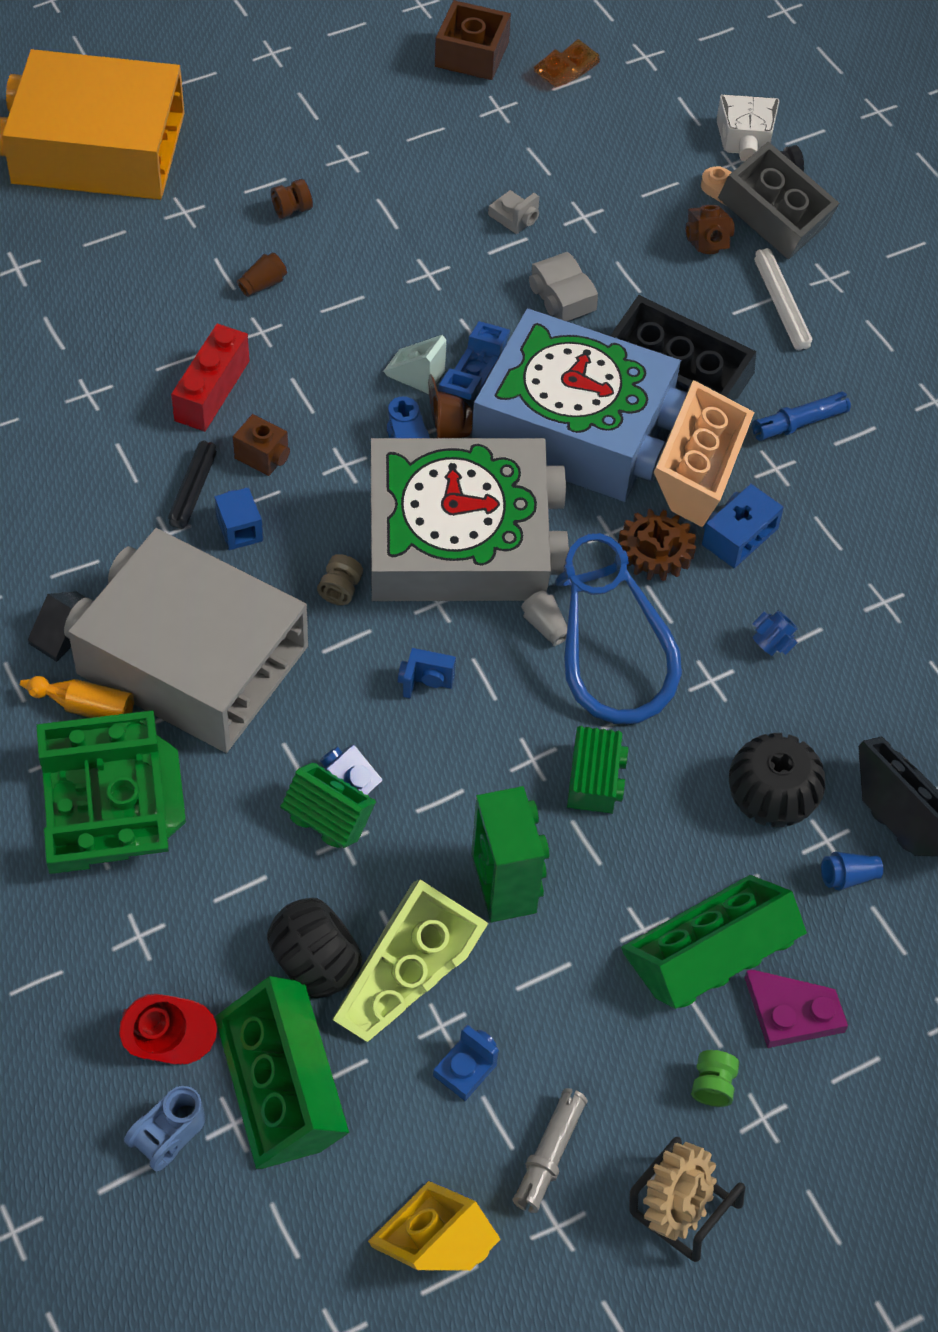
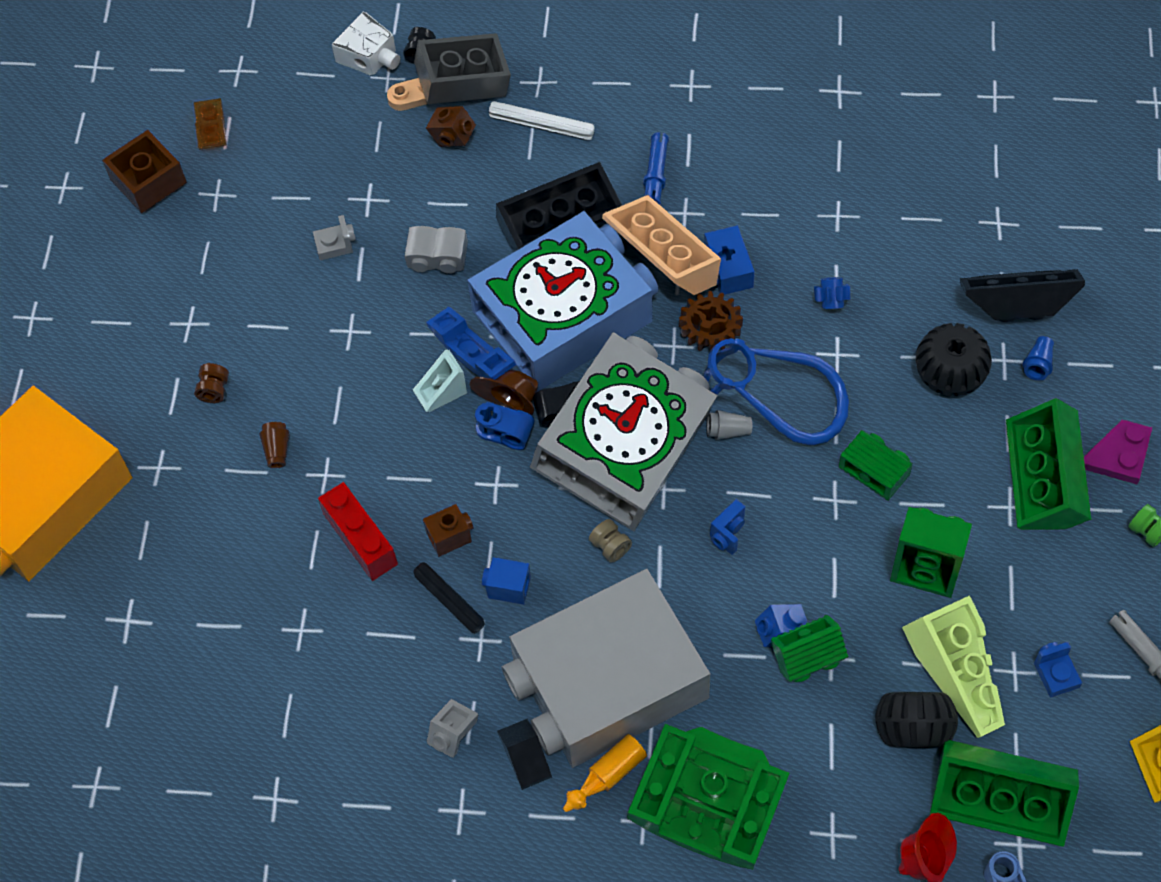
camera: 50 degrees left, 5 degrees up
none -> light grey bracket [427,699,478,757]

